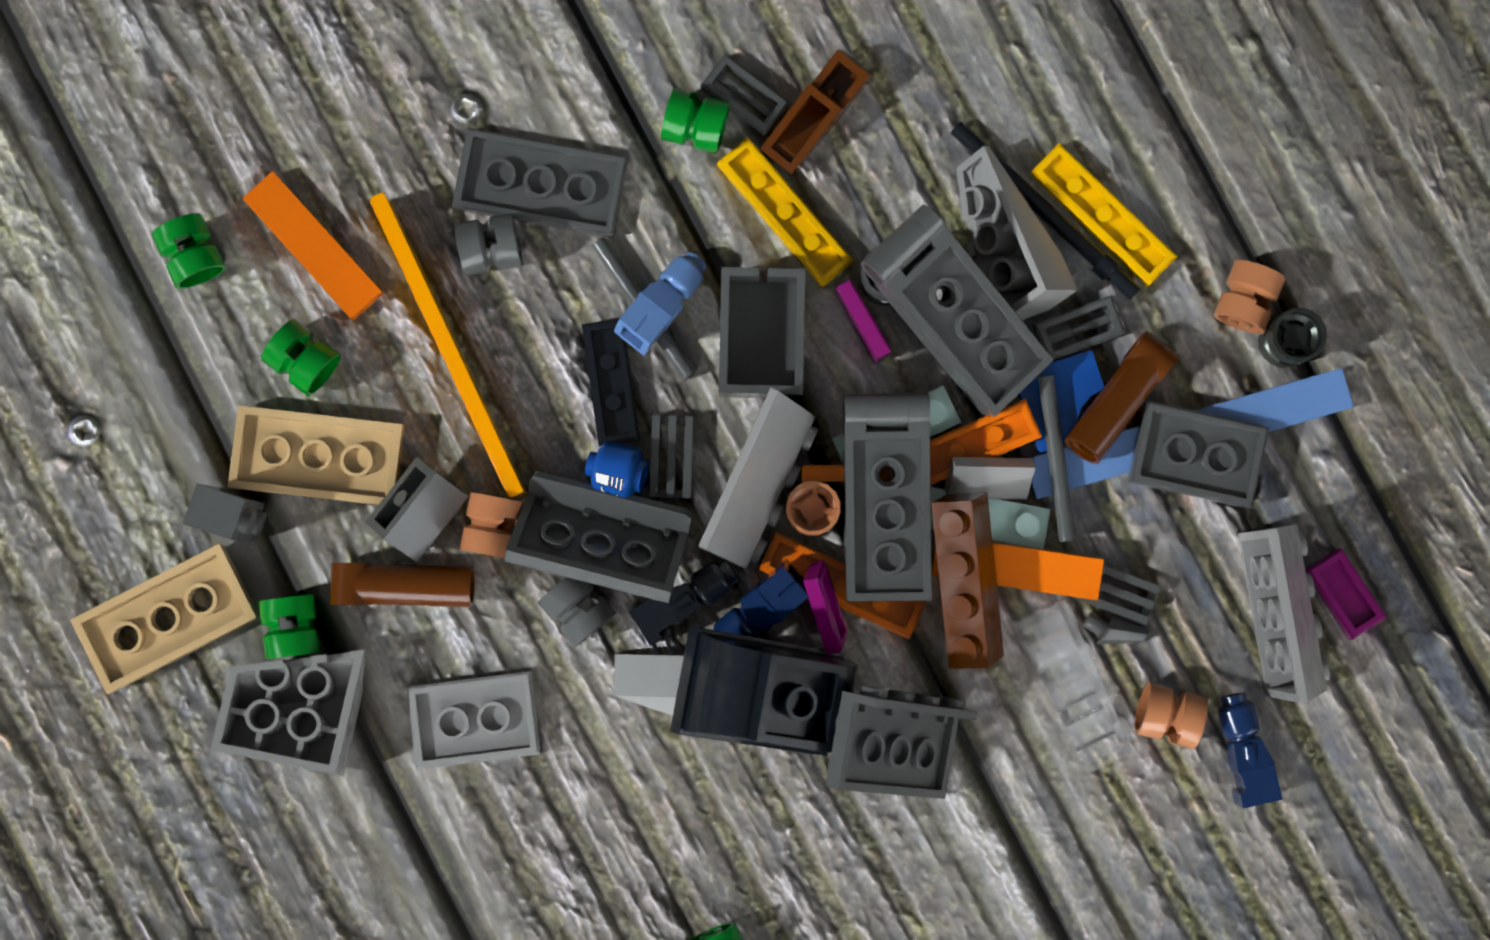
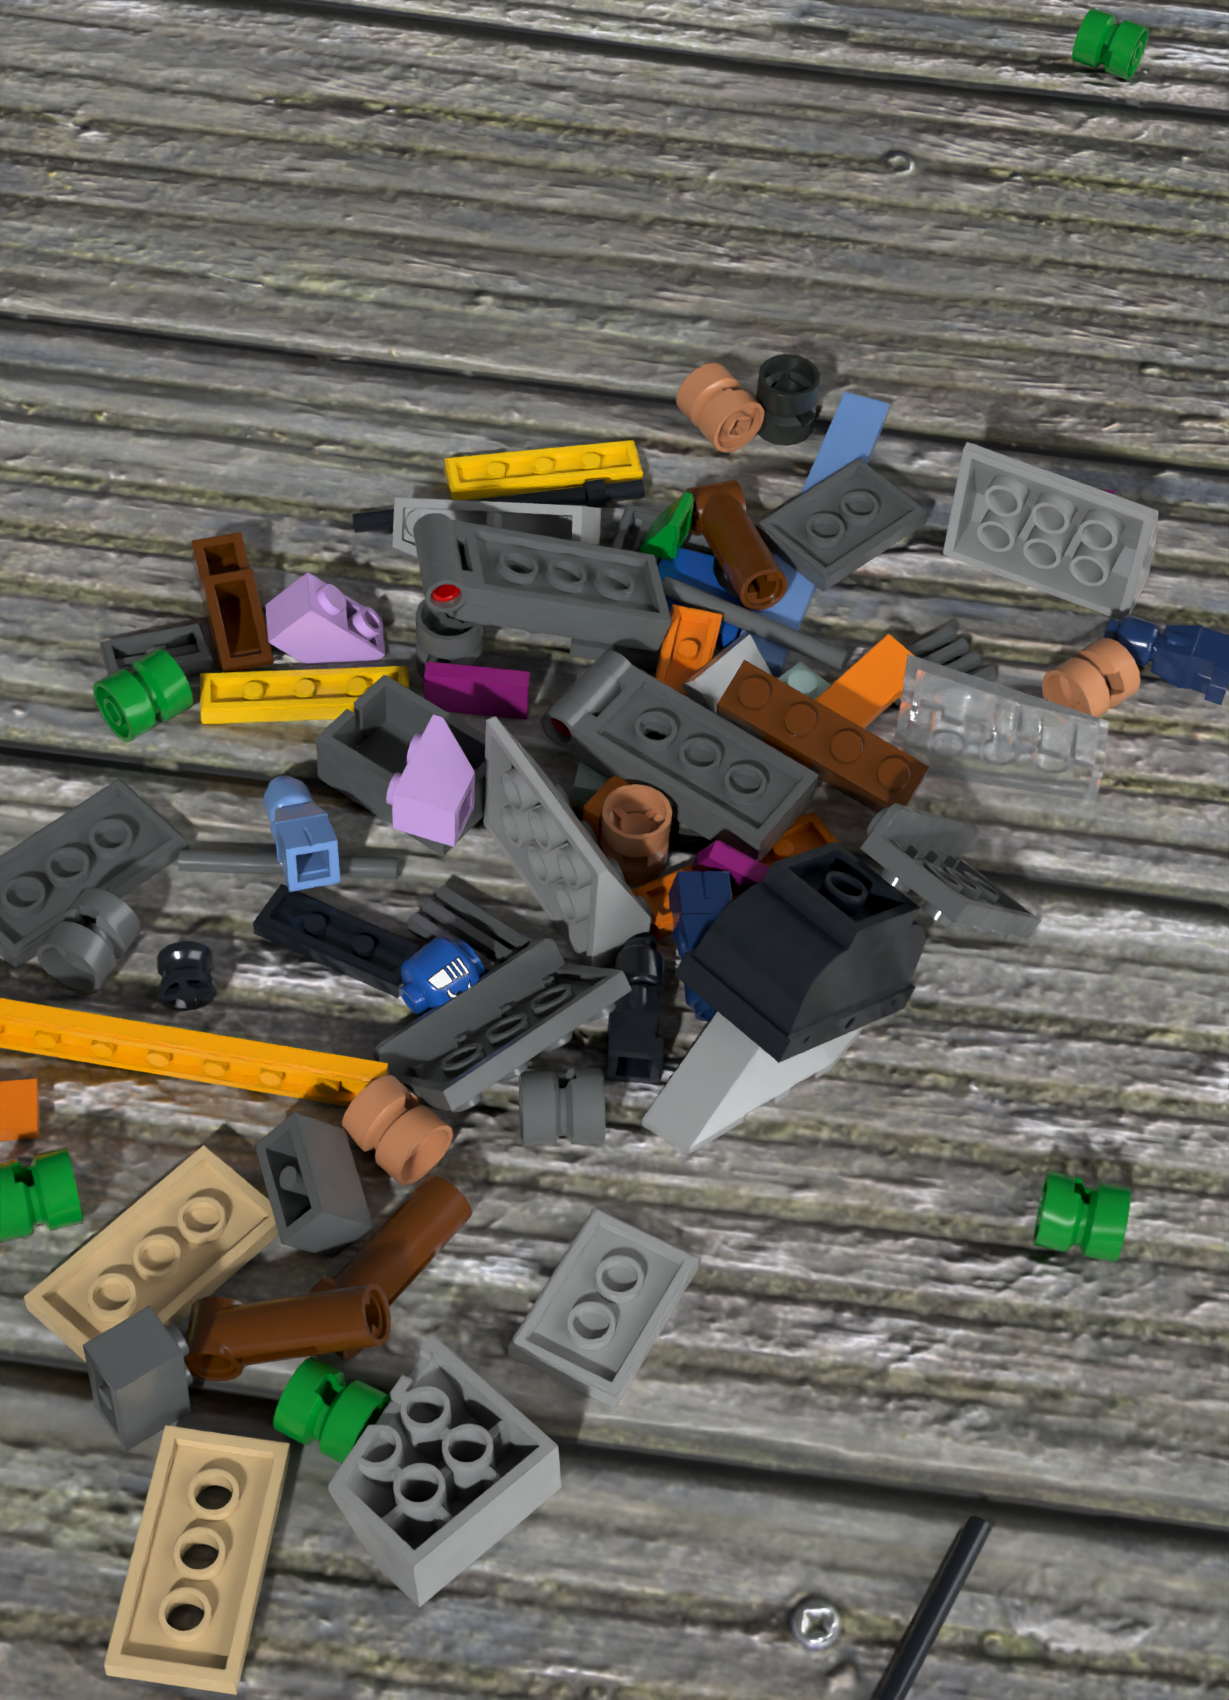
camera: 60 degrees left, 35 degrees down
none -> black wheel [157,941,216,1011]
none -> reddish brown piece [184,1283,391,1381]
none -> lavender slope [265,572,385,665]
none -> lavender slope [386,715,475,847]
none -> green slope [640,492,694,562]

